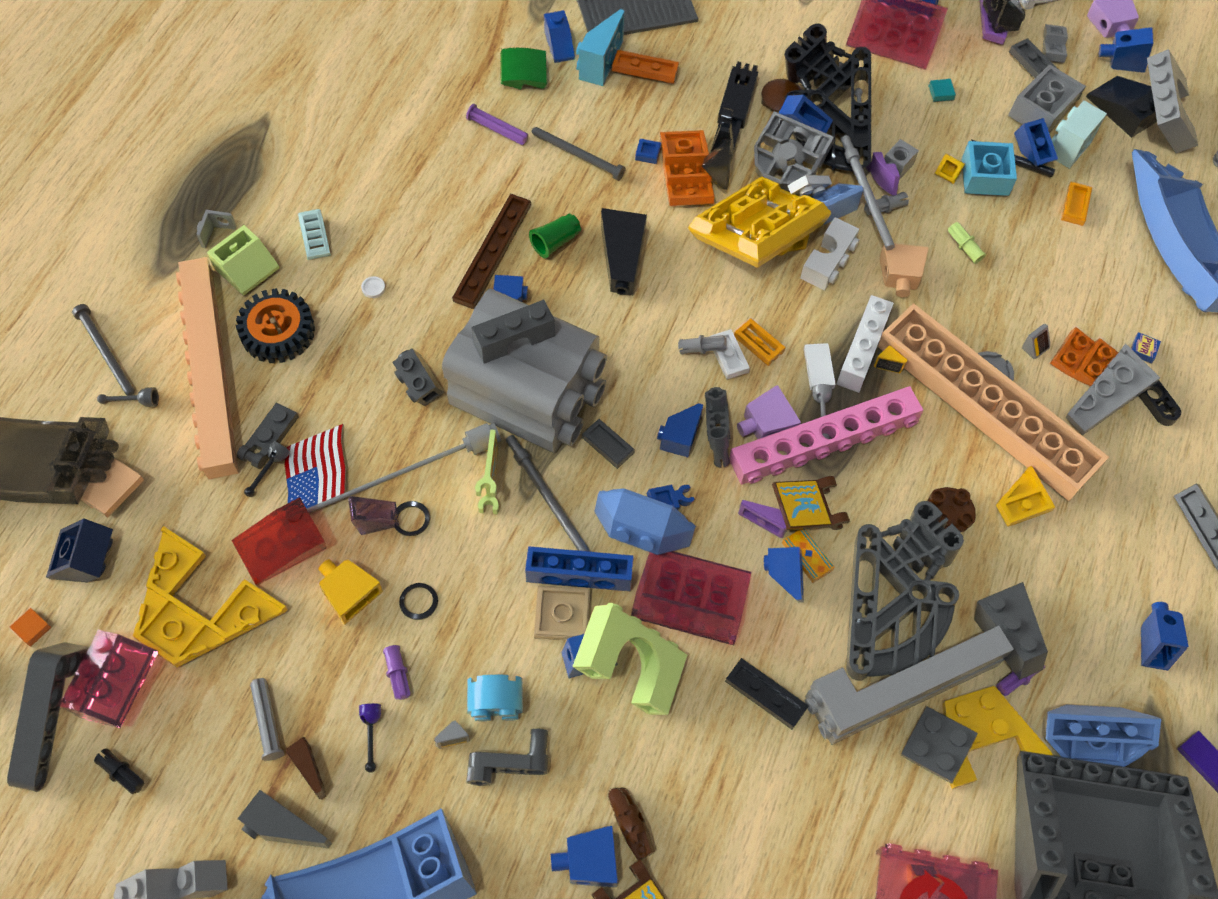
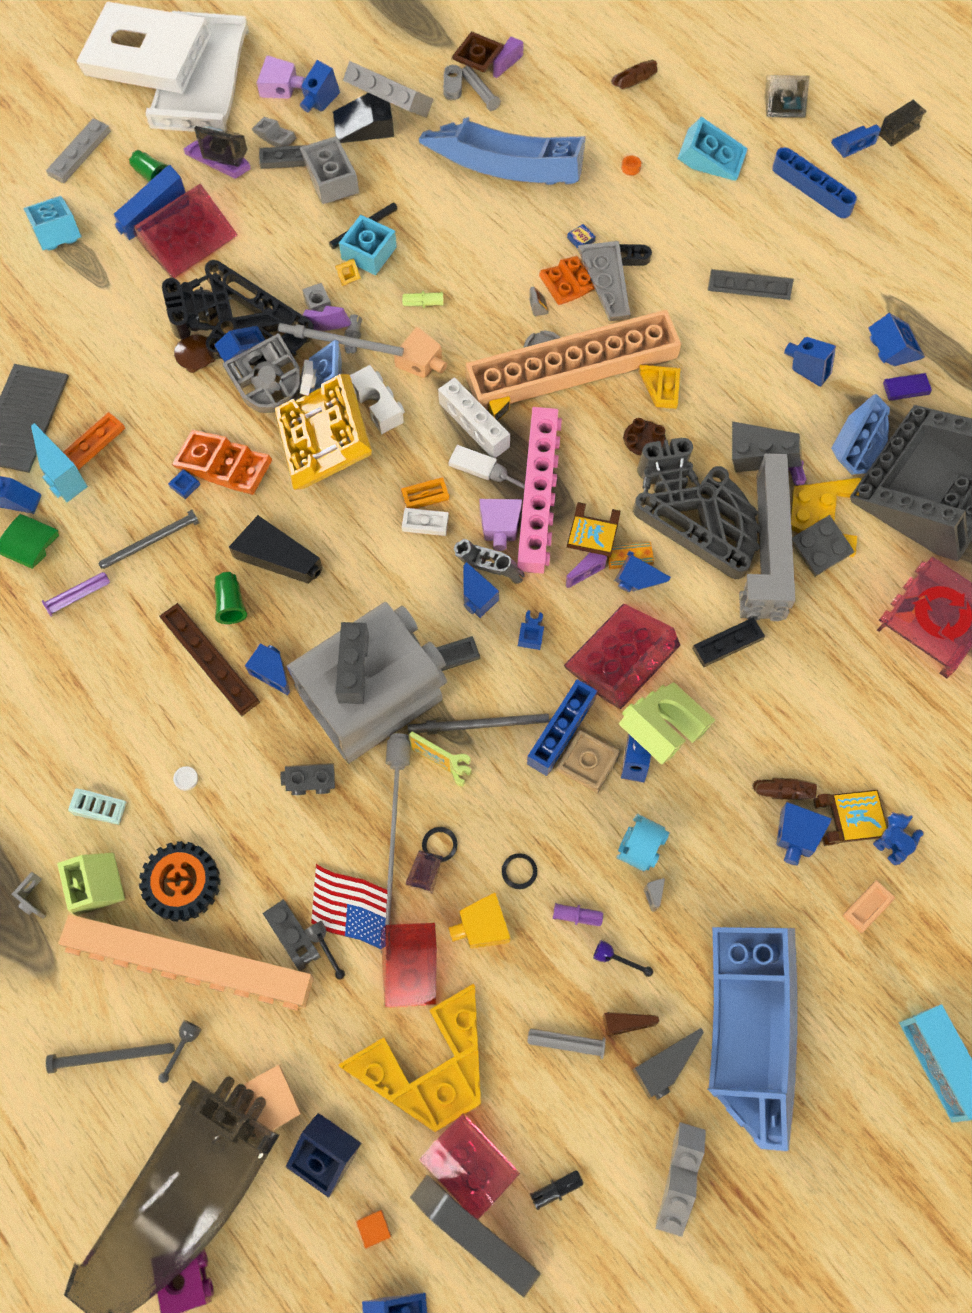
camera: 60 degrees left, 5 degrees up
dark grey beam [466,729,549,786] -> none
medium blue wedge [594,488,696,555] -> none
light grey axle [678,335,727,354] -> none
clear smoke slope [702,139,732,190] -> none
black hinge [710,61,759,162] -> none
teal tile [928,79,956,102] -> none
blue slope [1014,118,1058,166] -> none
light aqua brick [1051,100,1107,169] -> none
light orange tile [1061,182,1093,226] -> none

